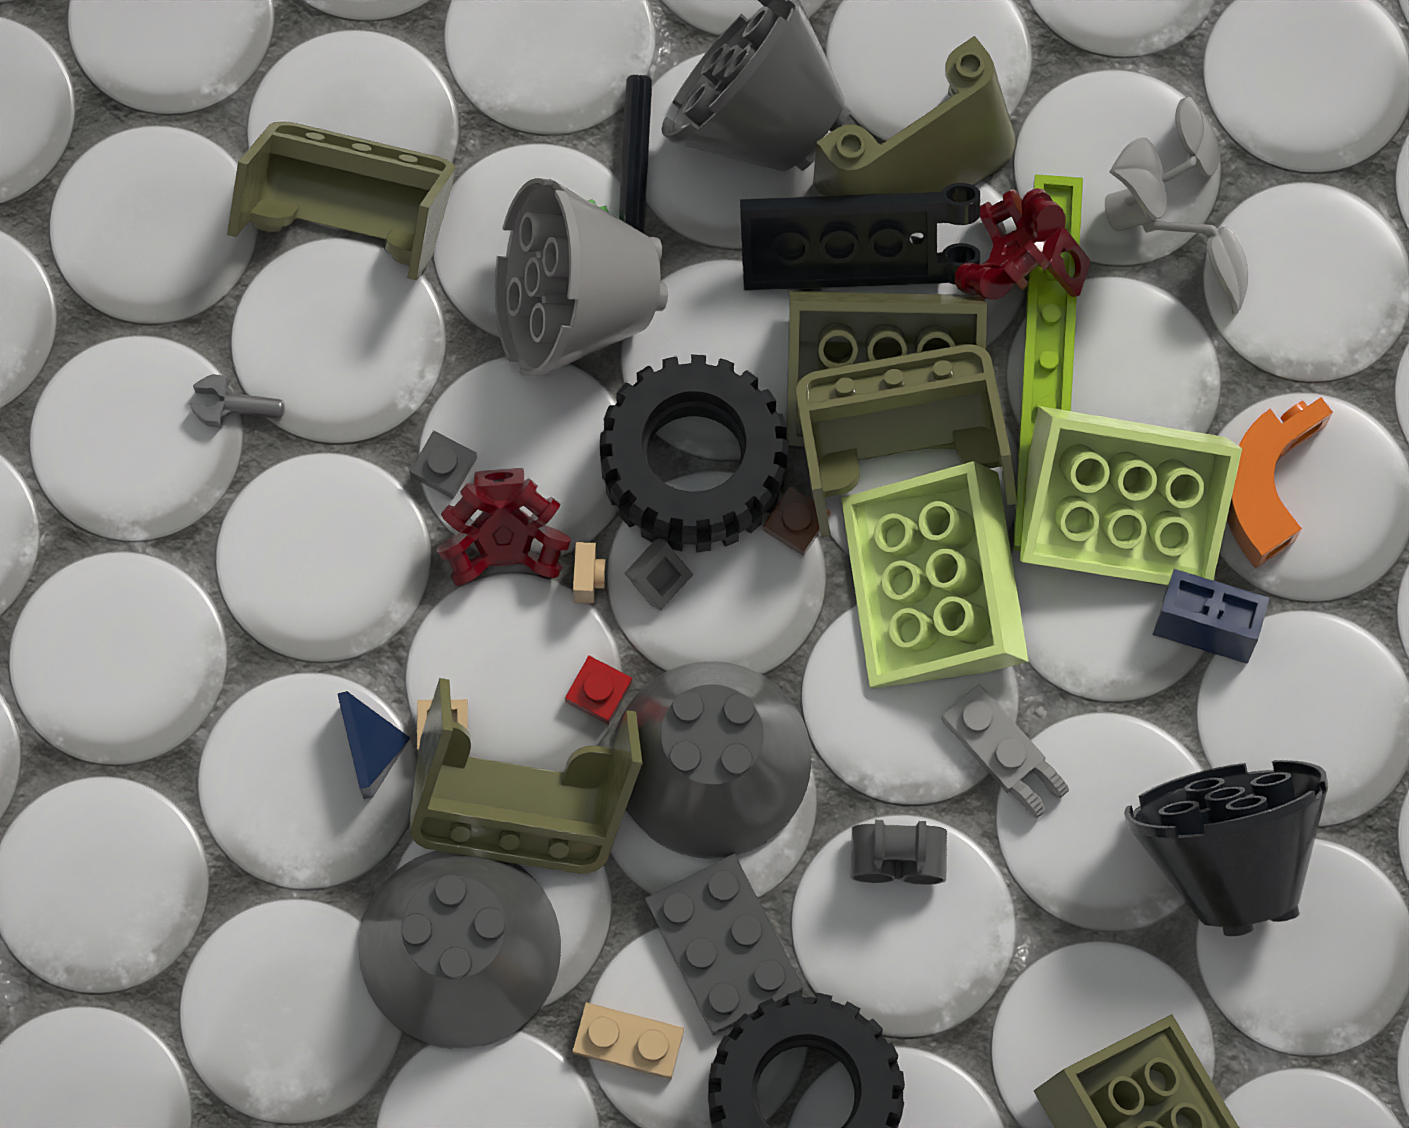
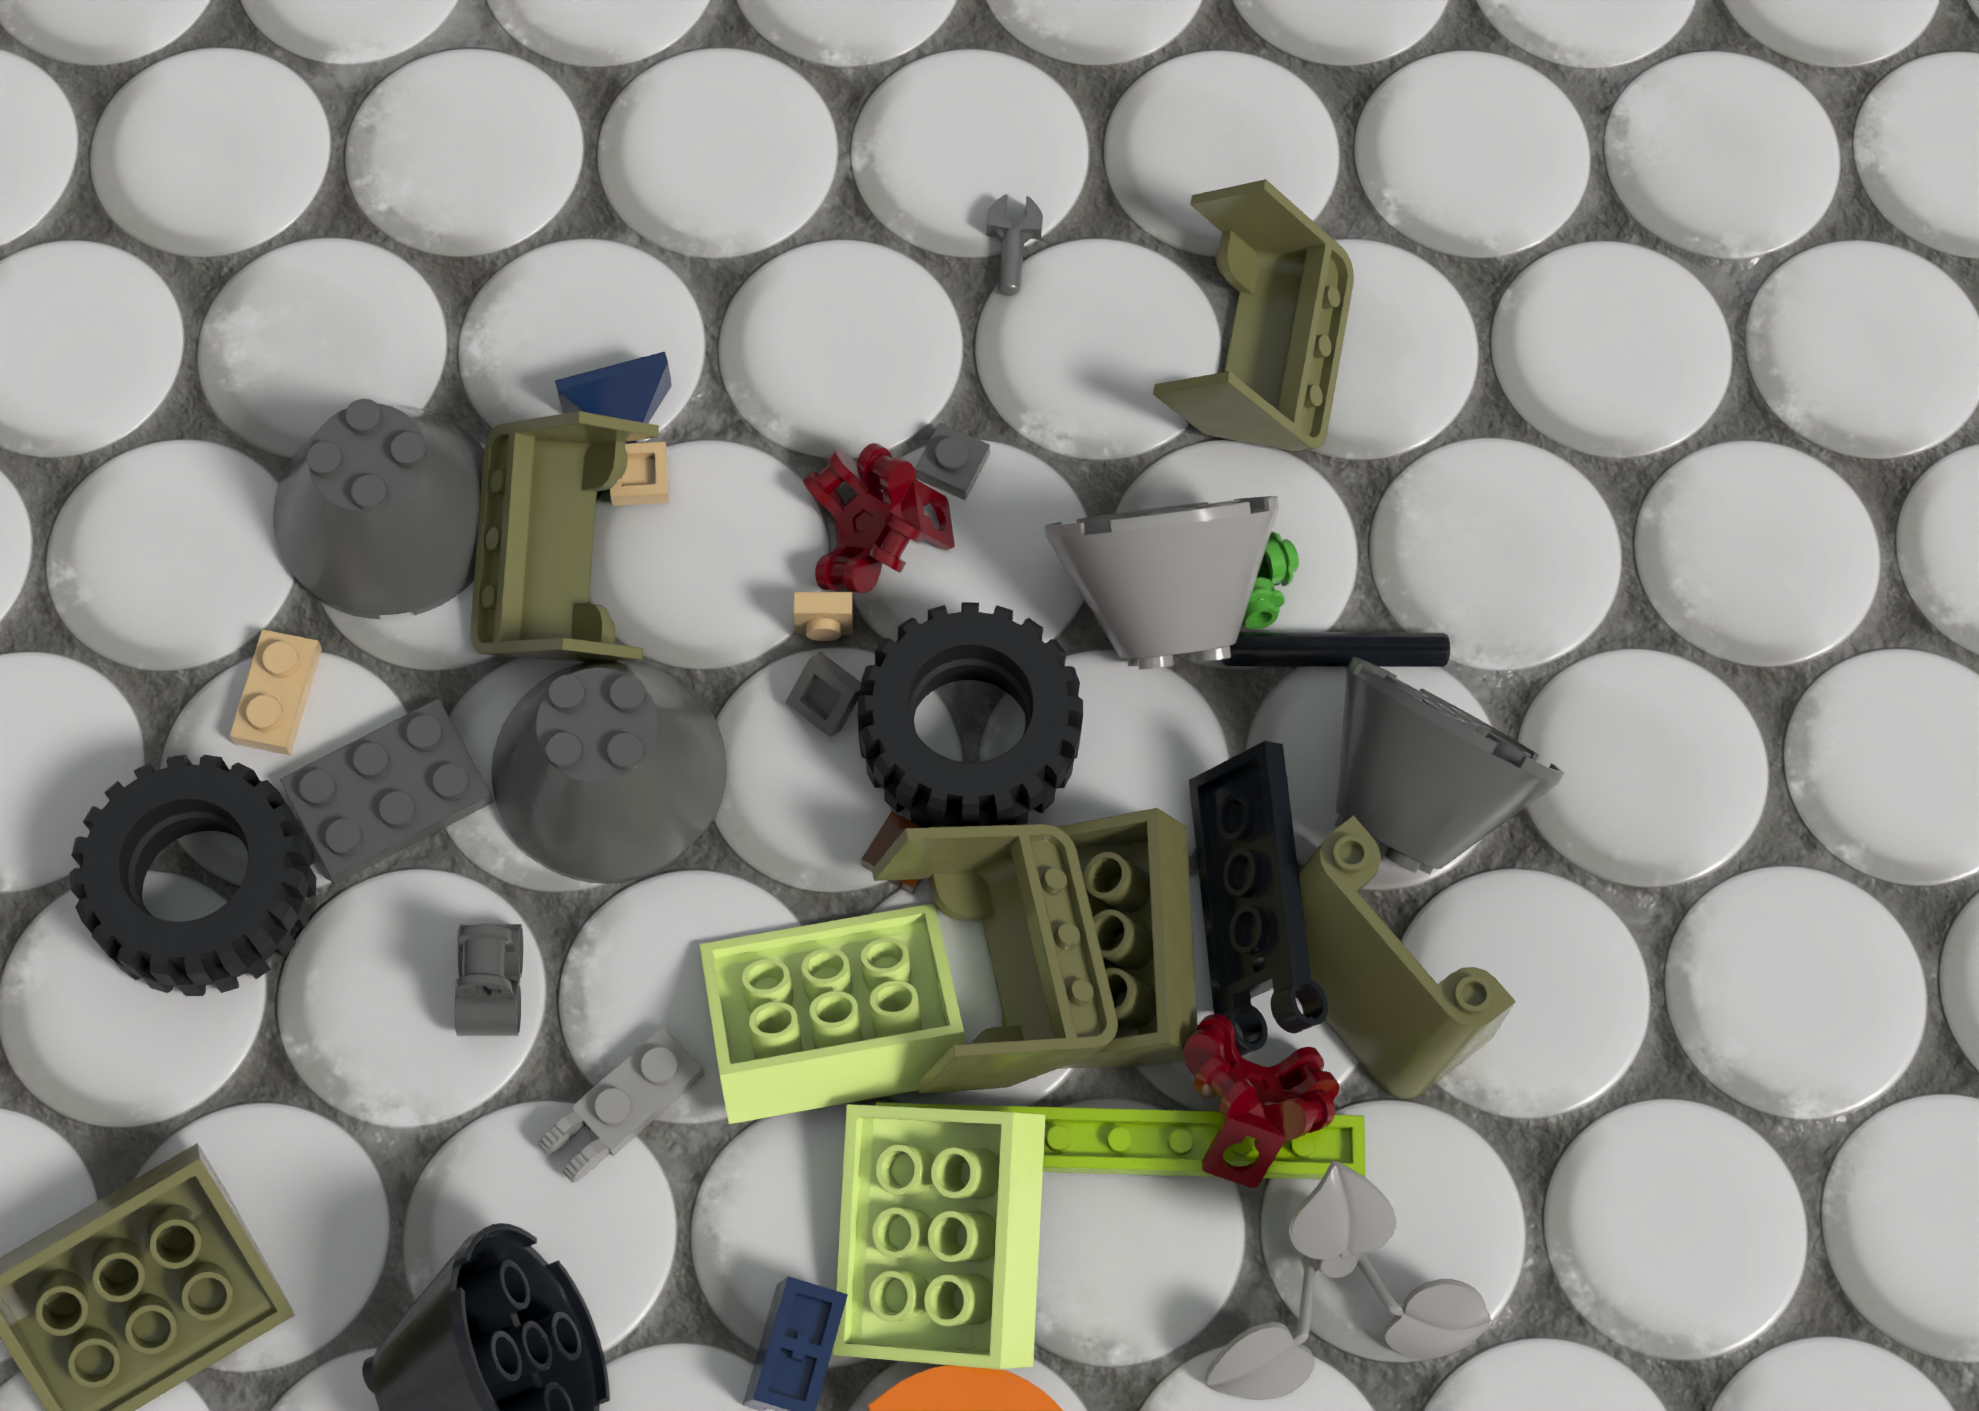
camera: 85 degrees right, 5 degrees down
red plate [565,655,633,725] -> none

